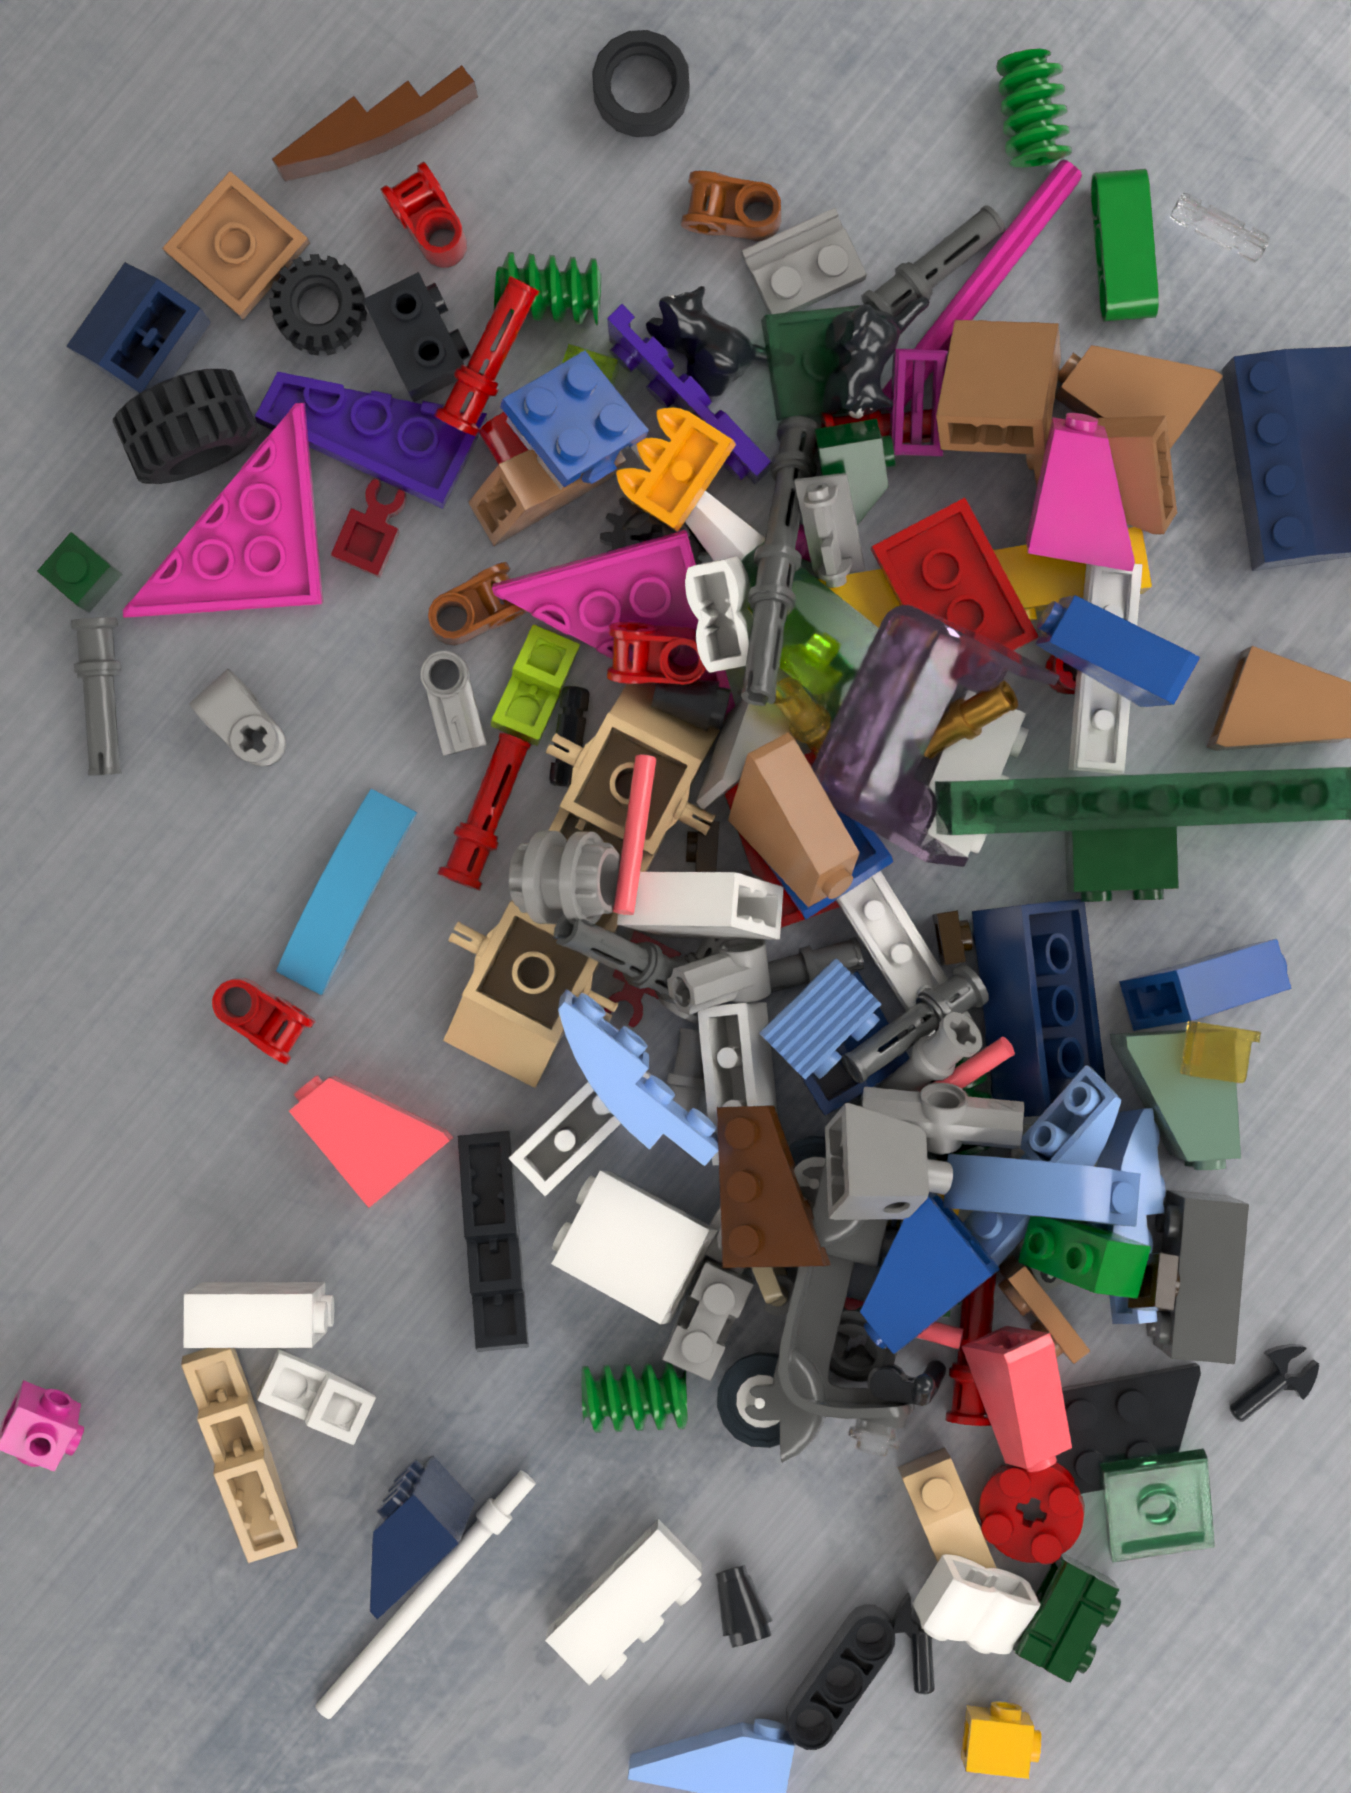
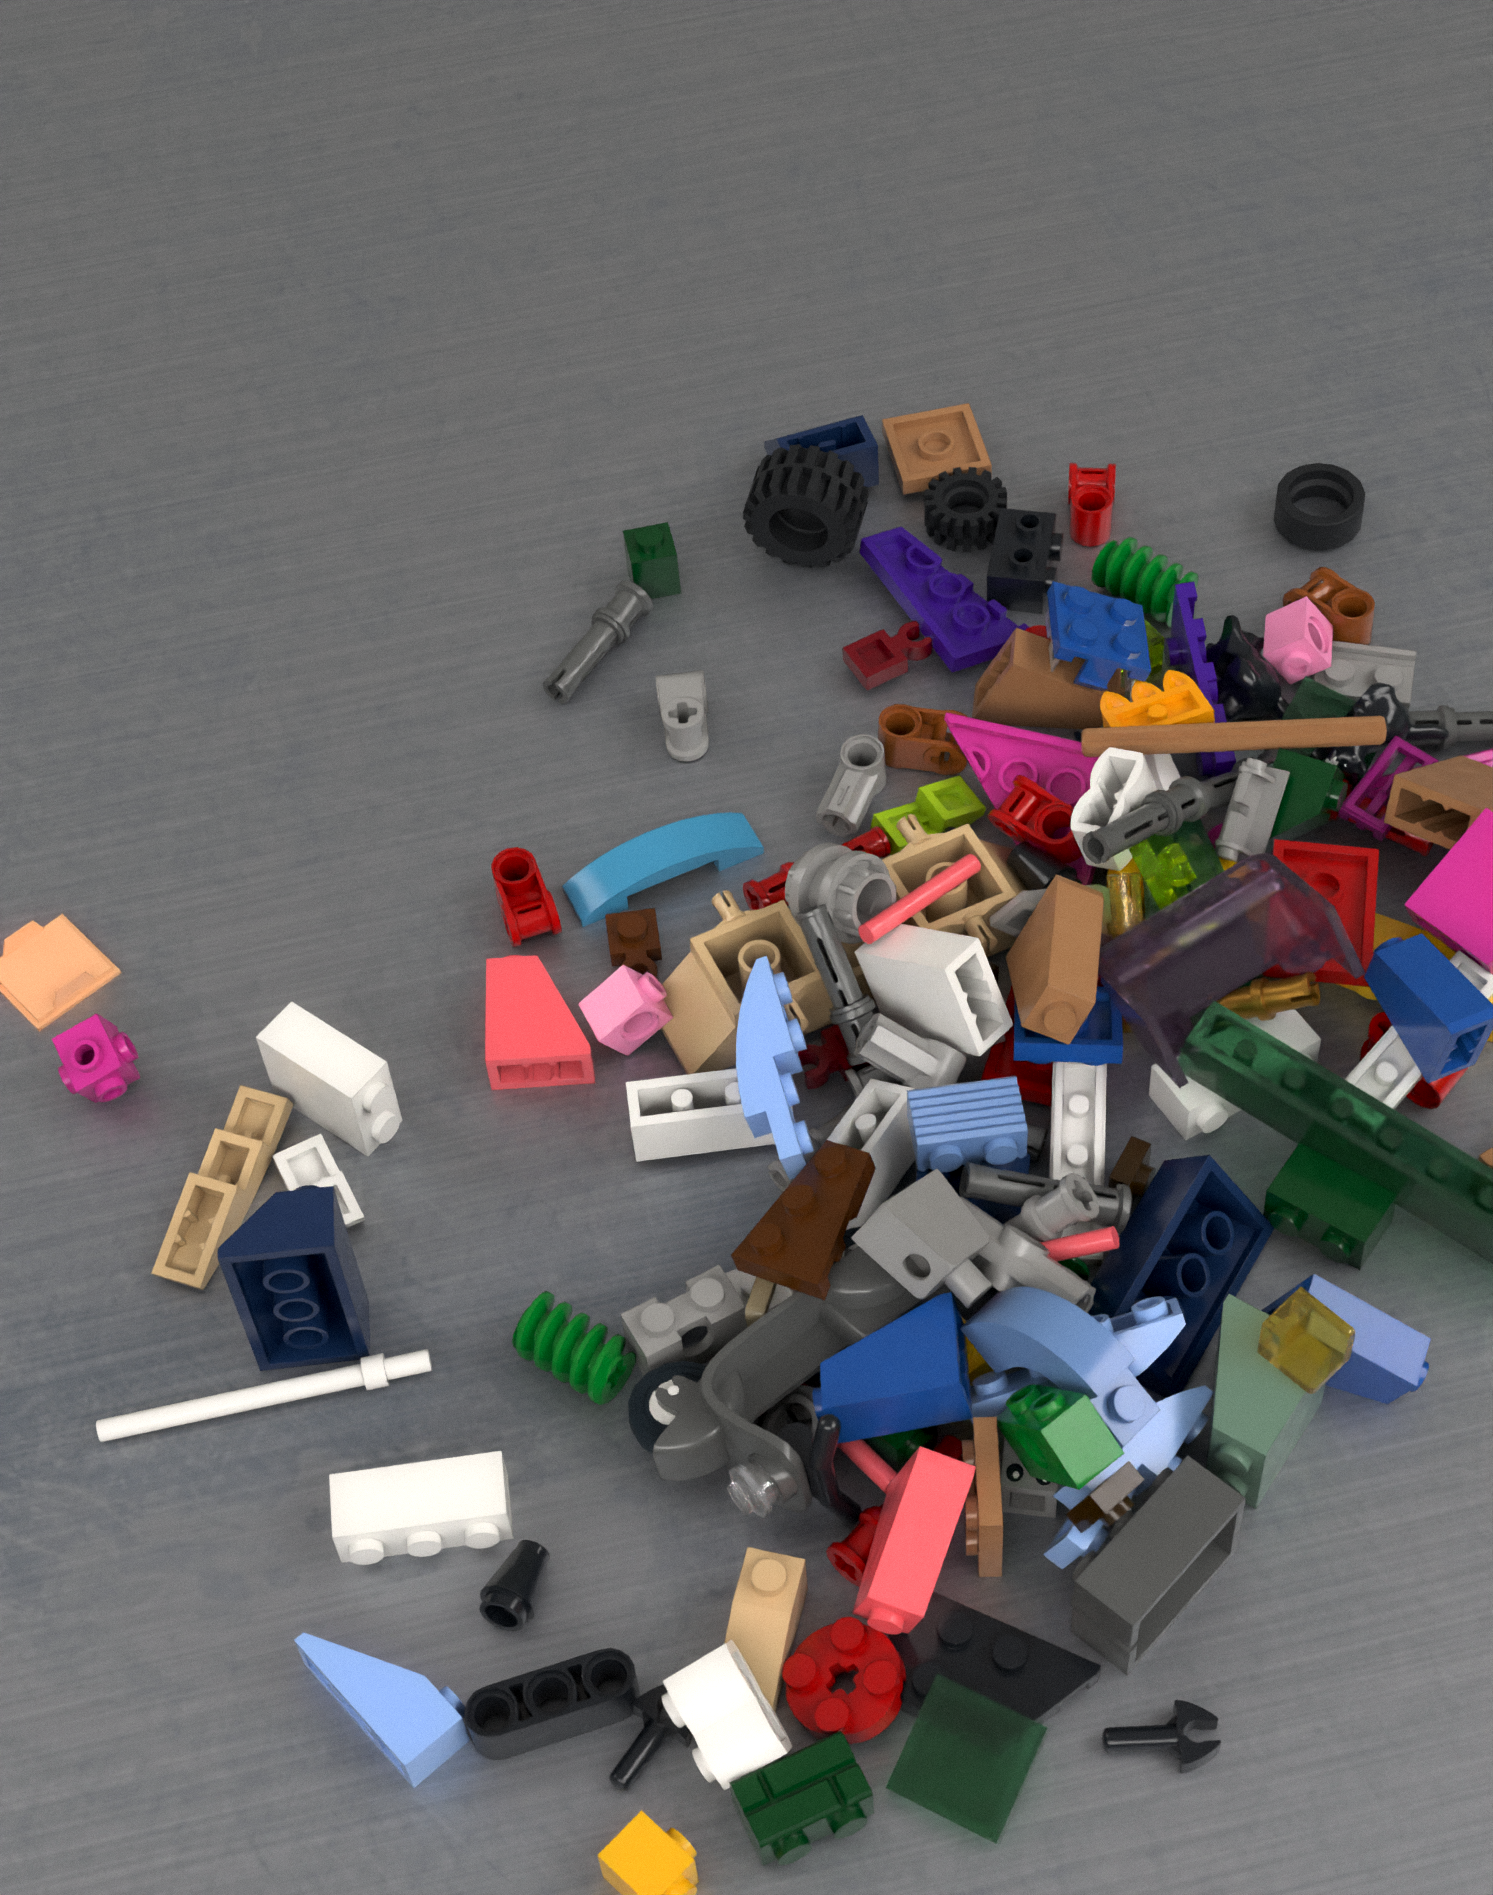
camera: 40 degrees right, 35 degrees down
dark pink tile [123,402,323,618] -> none
reddish brown slope [272,65,478,181] -> none
red pin [434,276,540,436] -> none
black slope [458,1131,529,1352] -> none
white brick [551,1171,718,1324] -> none
none -> bright pink brick [578,965,674,1056]
none -> reddish brown plate [605,908,662,981]
none -> medium nougat axle [1081,716,1387,757]
none -> bright pink brick [1263,596,1333,685]

